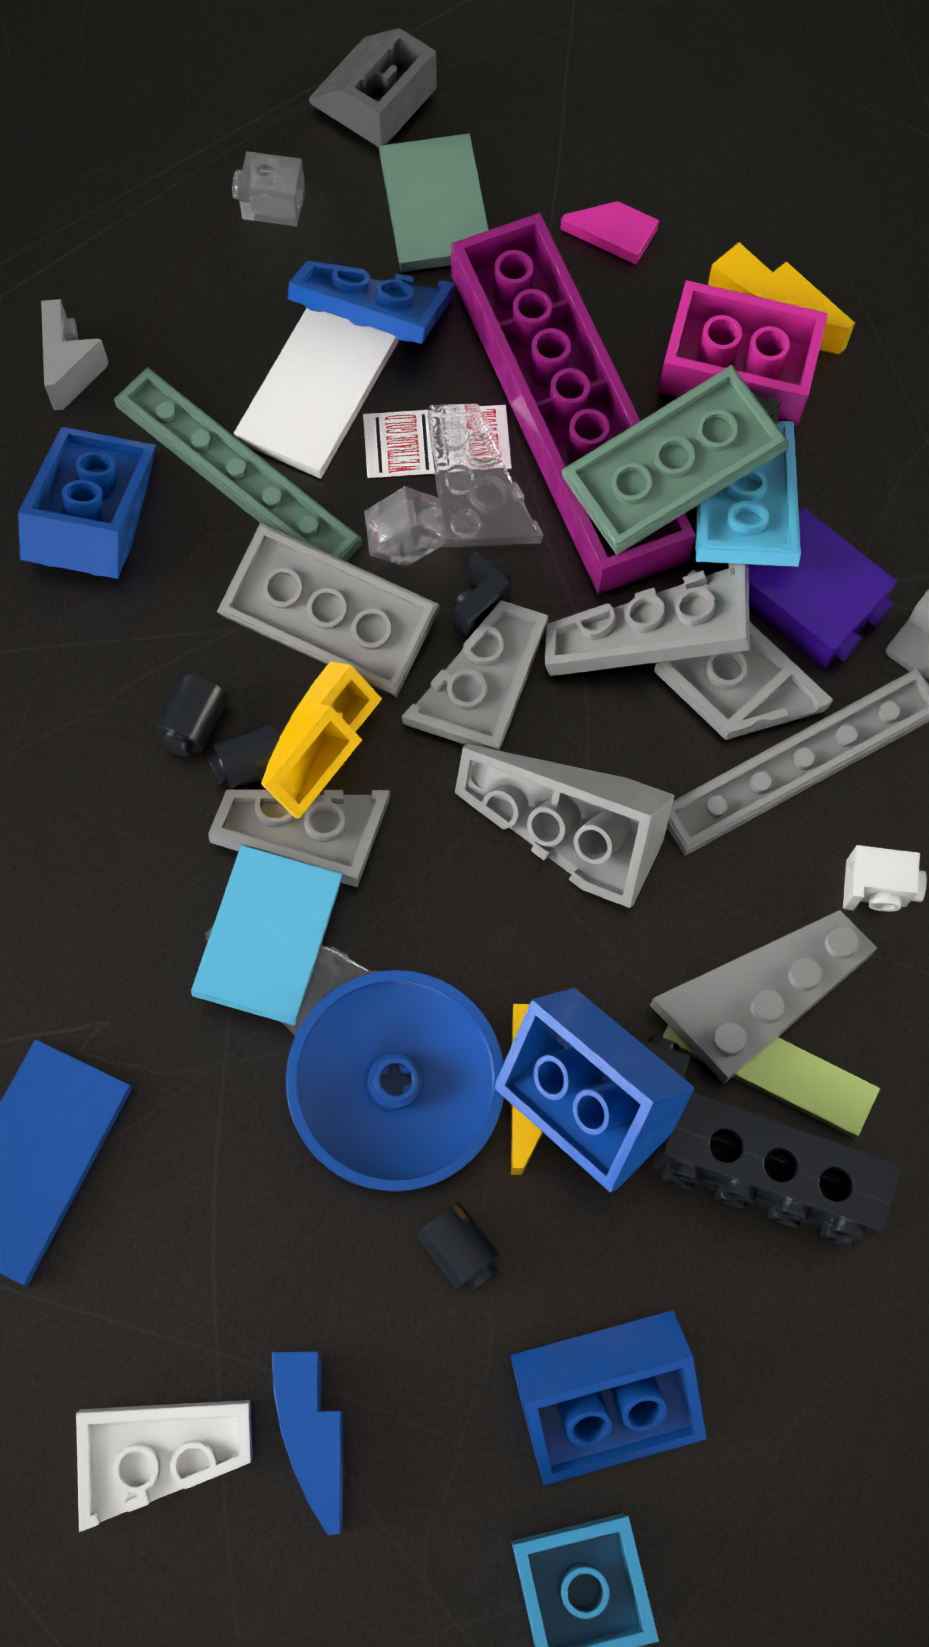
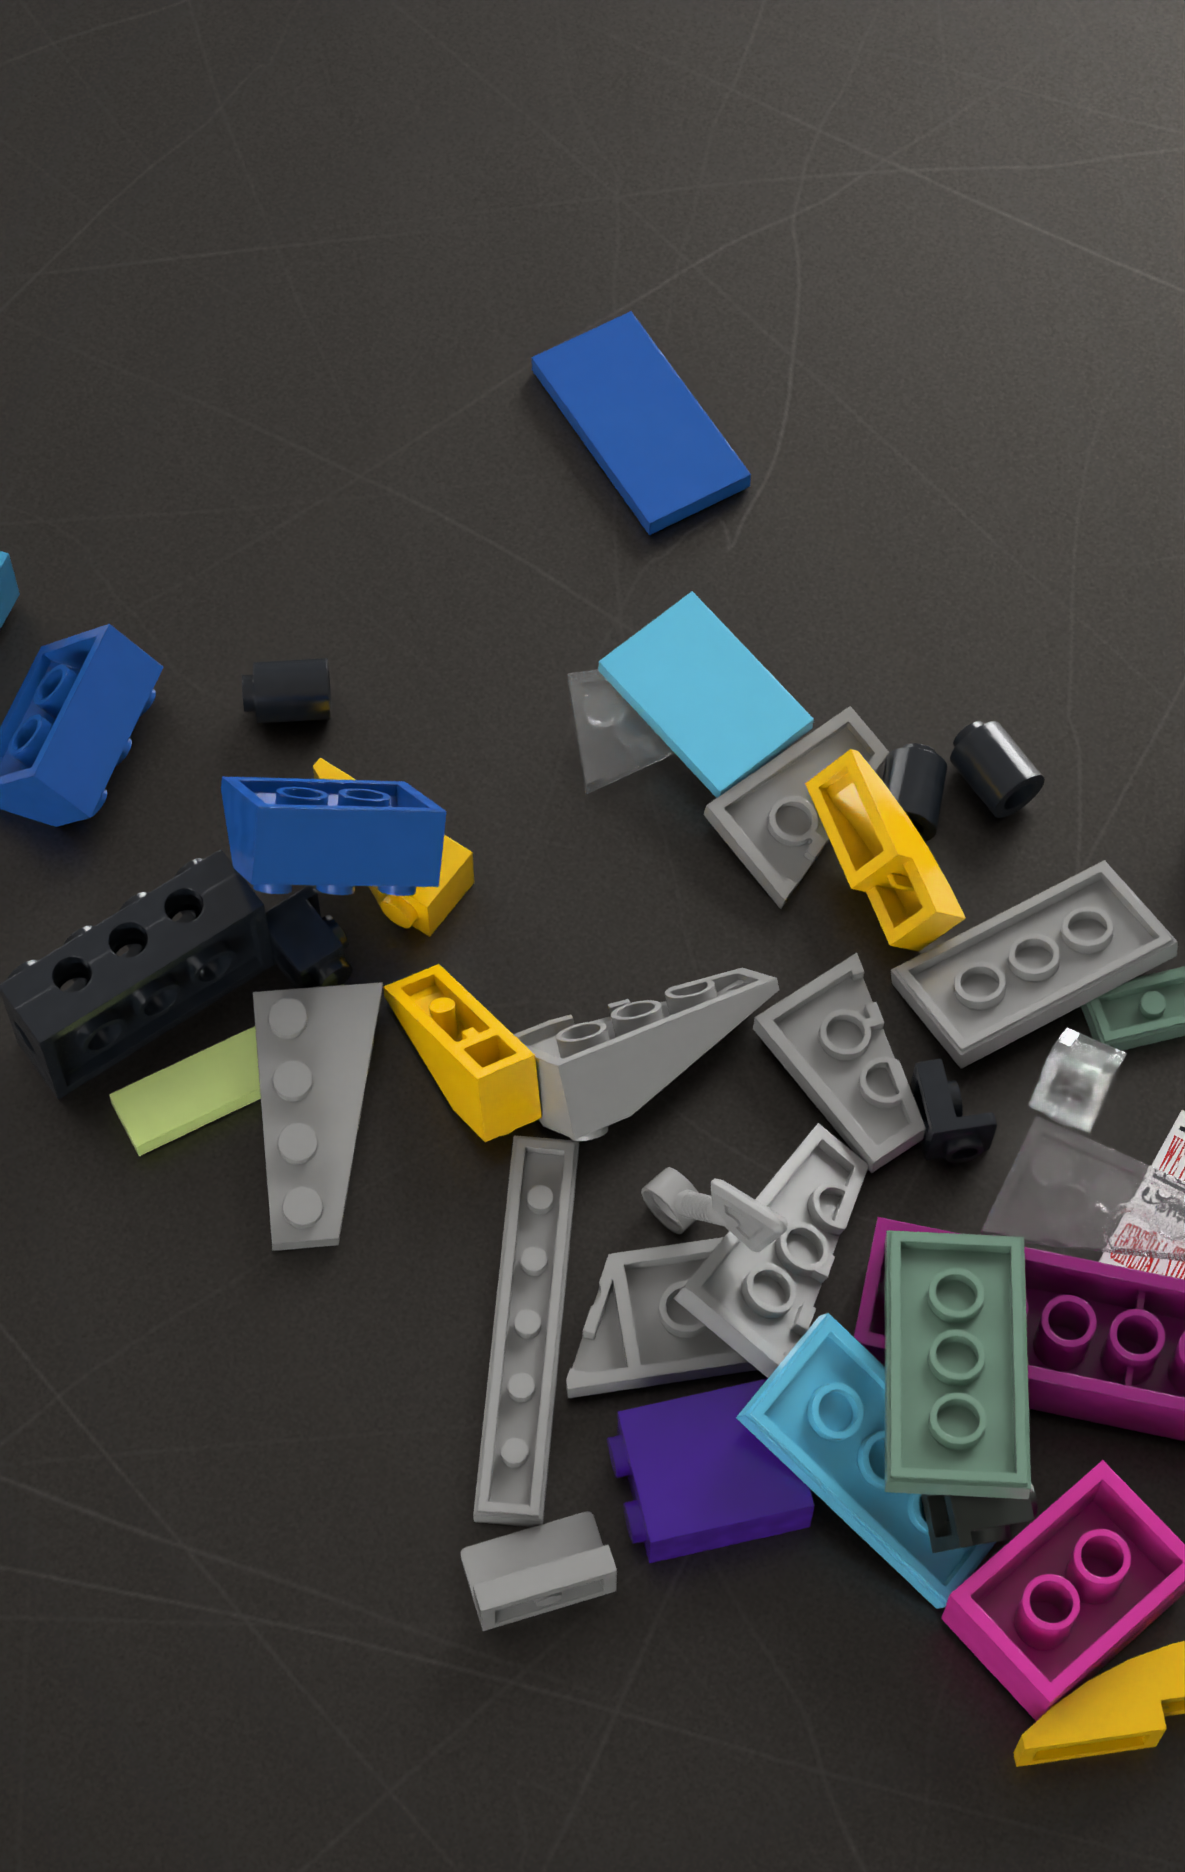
camera: 125 degrees right, 10 degrees down
white wing [76,1400,253,1532] -> none
blue slope [272,1352,343,1535] -> none
blue dish [286,970,504,1192] -> none
white brick [843,845,927,912] -> none
none -> yellow slope [383,964,542,1142]
none -> light grey piece [641,1167,787,1252]

